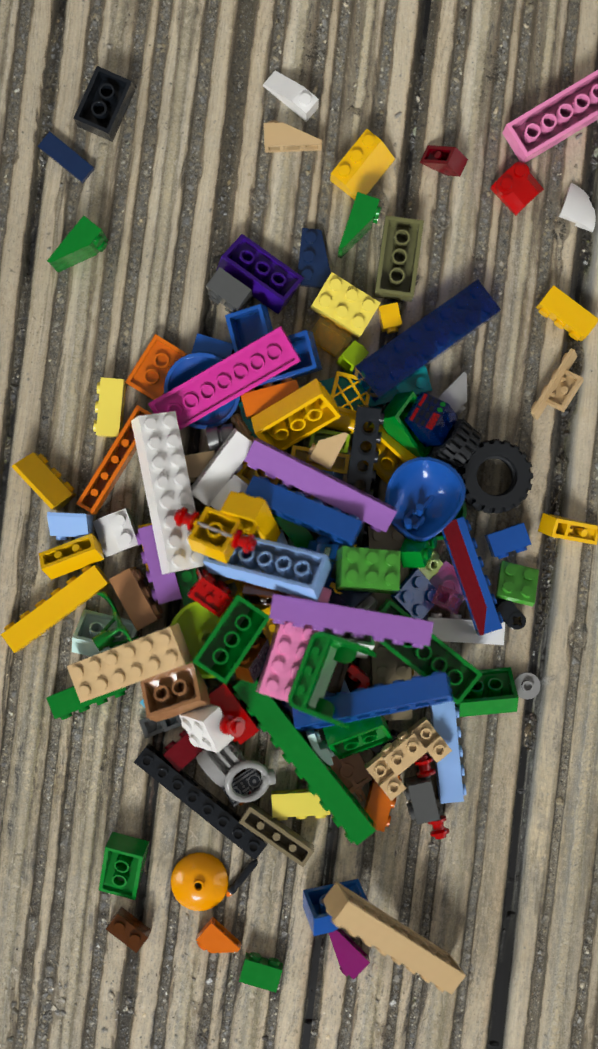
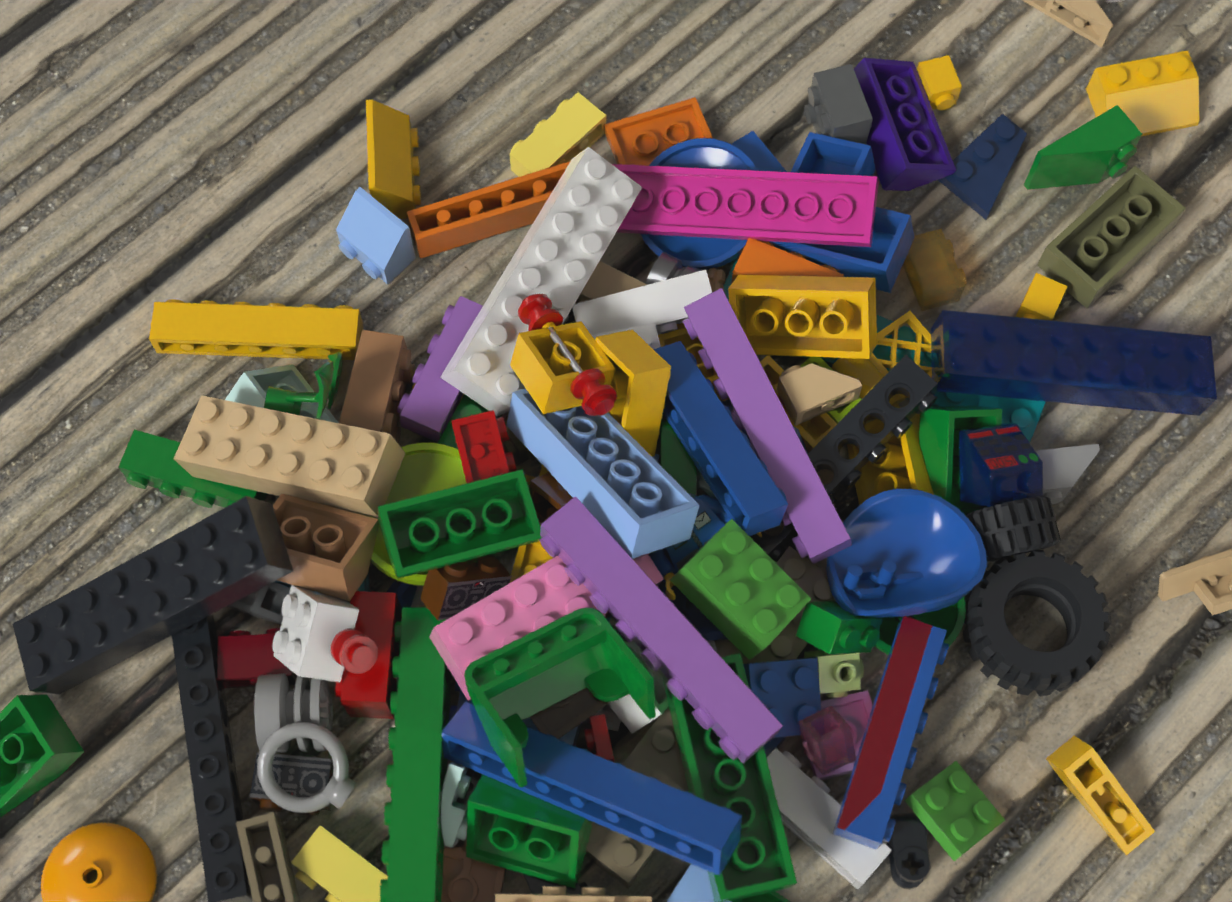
camera: 40 degrees right, 20 degrees down
yellow brick [39,533,104,580] -> none
white slope [93,508,142,558] -> none
light yellow brick [309,272,381,339] -> none
lime brick [336,340,369,374] -> none
blue brick [484,523,532,559] -> none
none -> black brick [12,496,293,694]
none -> yellow brick [917,55,962,111]

